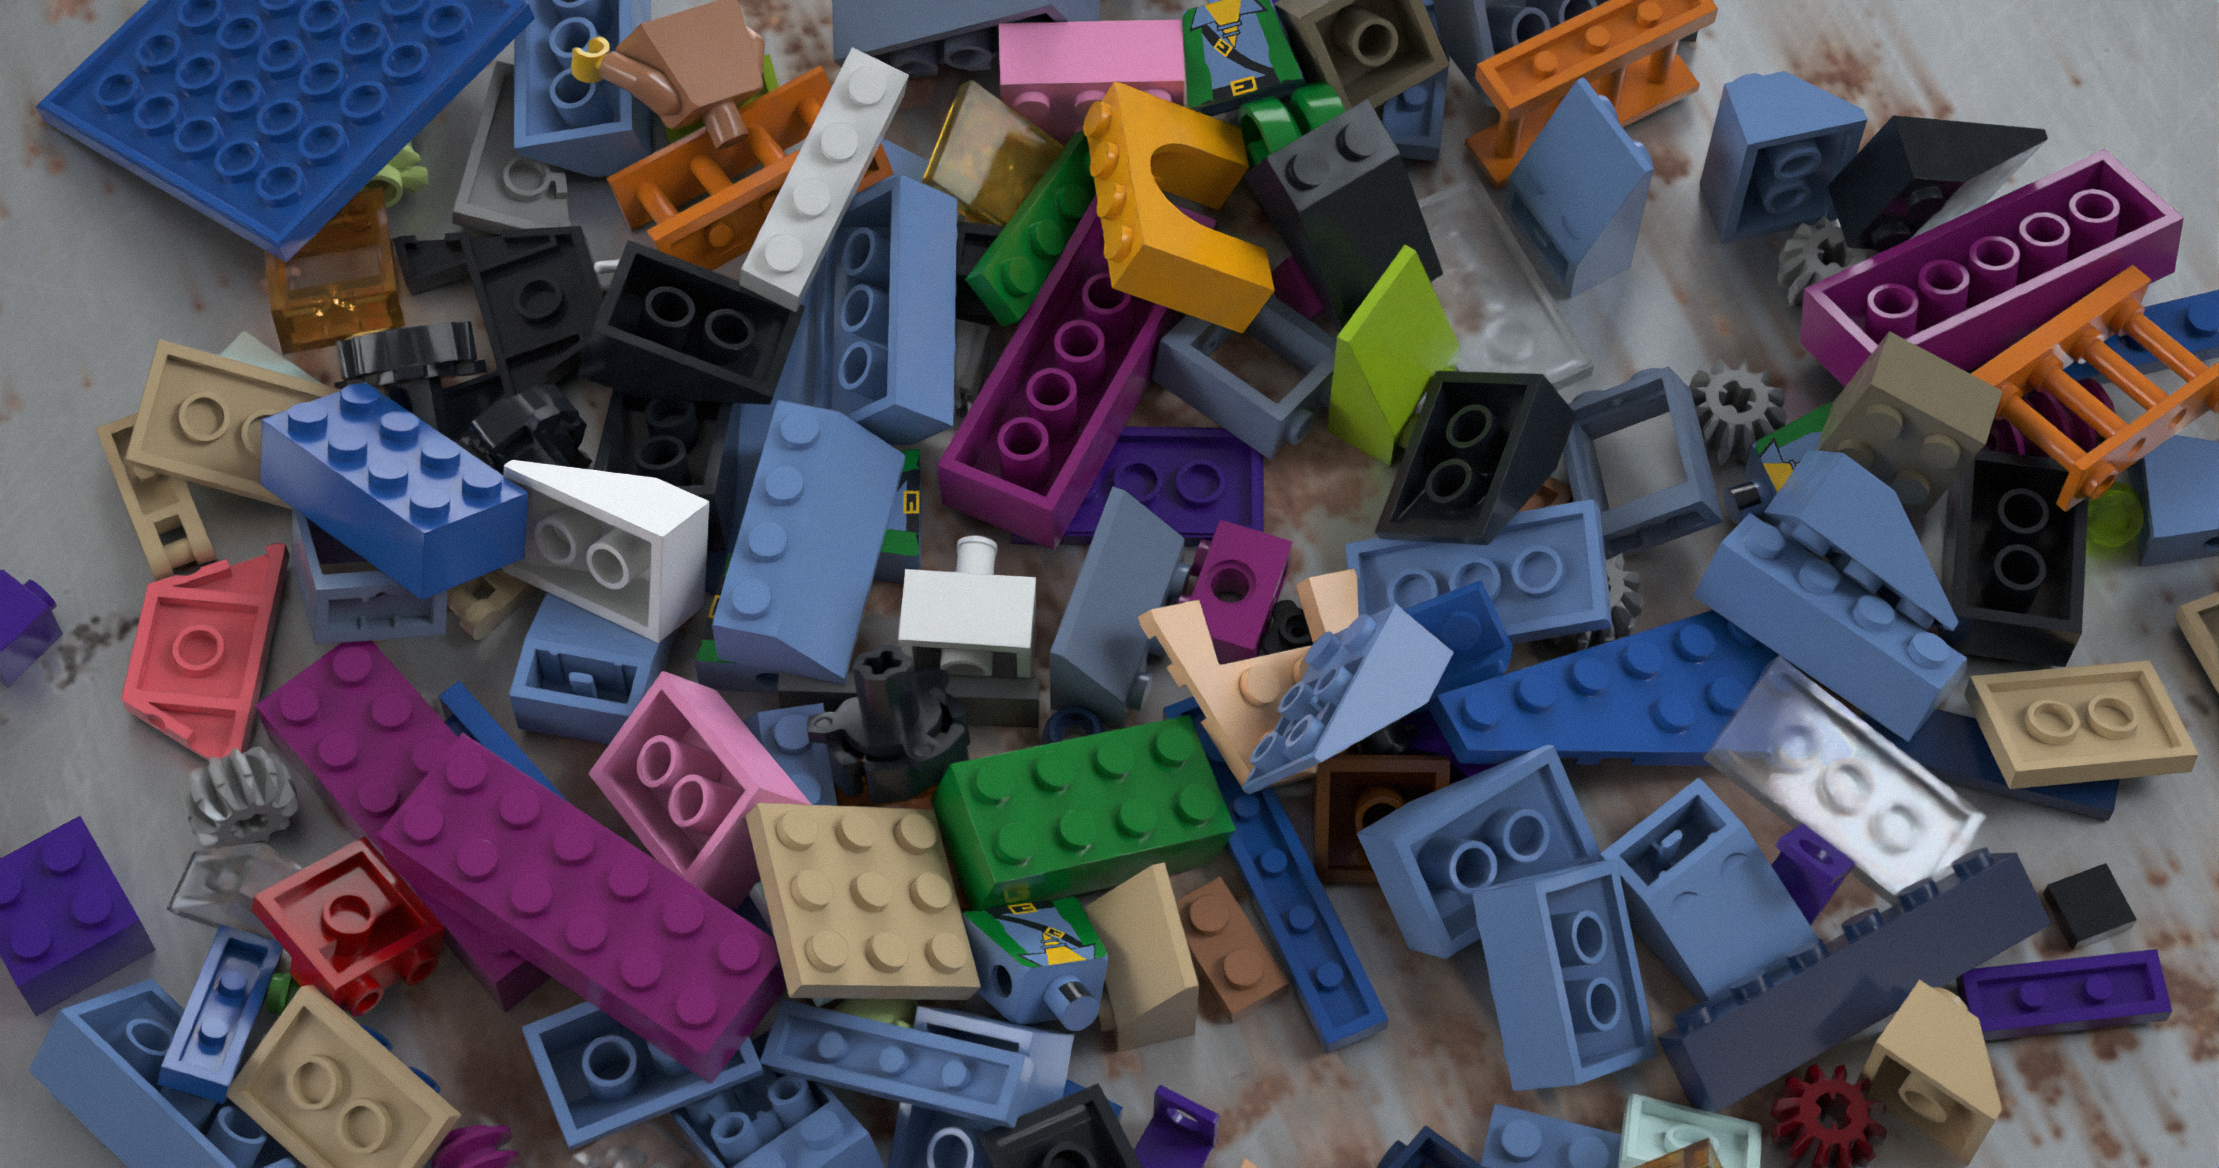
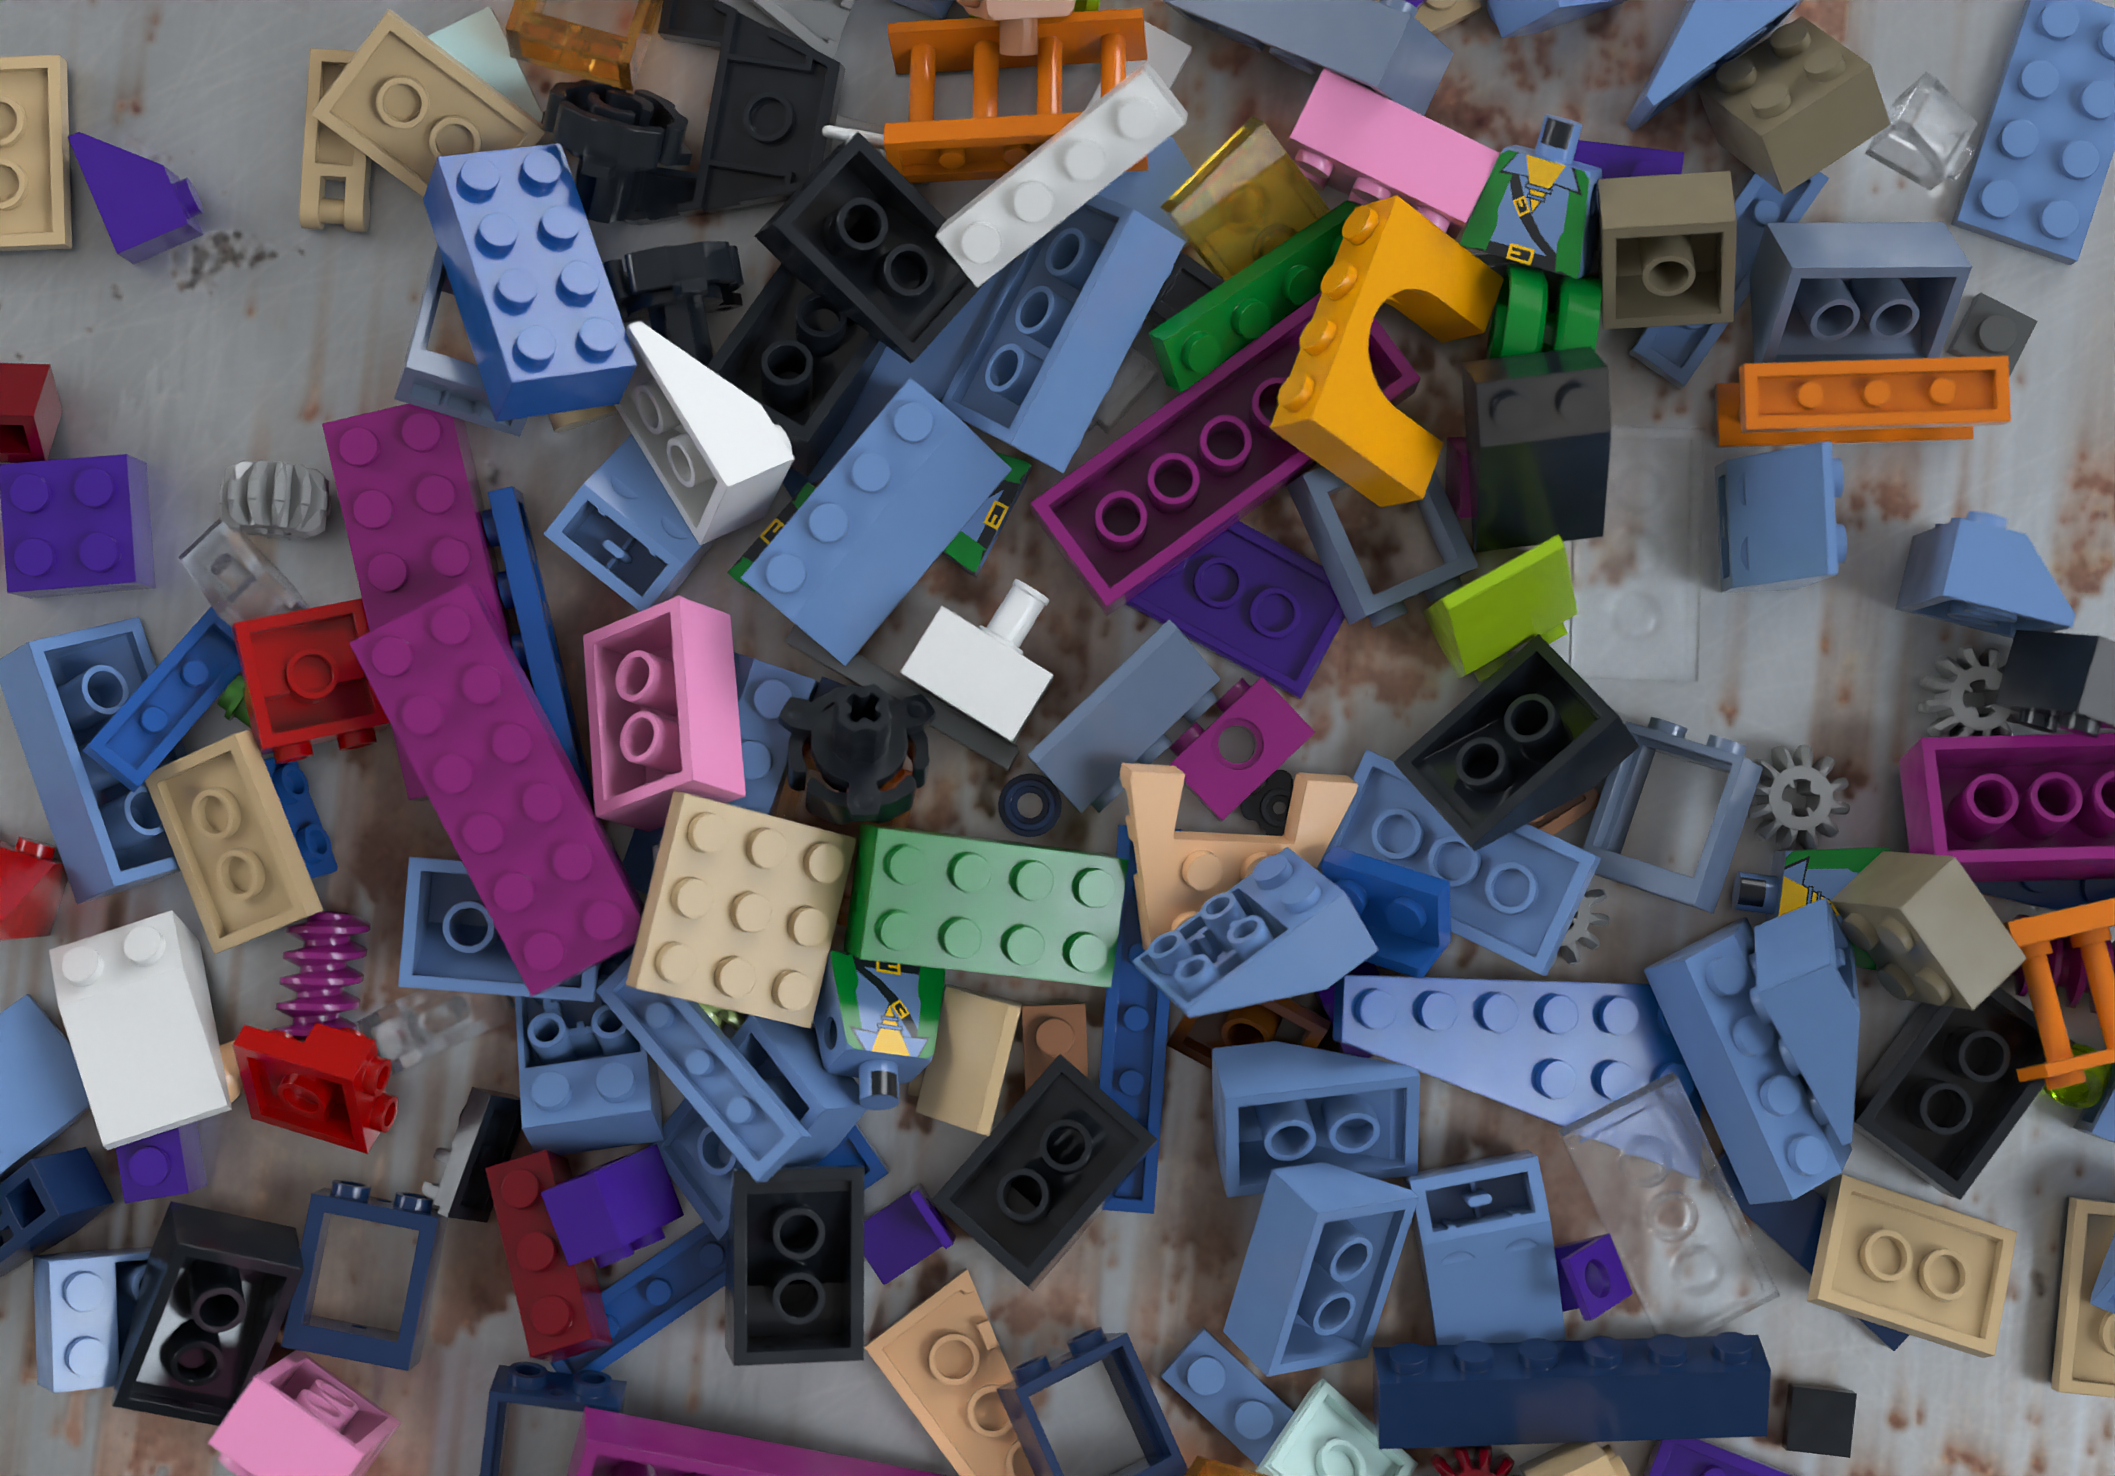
camera: 30 degrees right, 25 degrees up
coral wing [121,543,290,761] -> none
none -> black slope [931,1054,1158,1291]

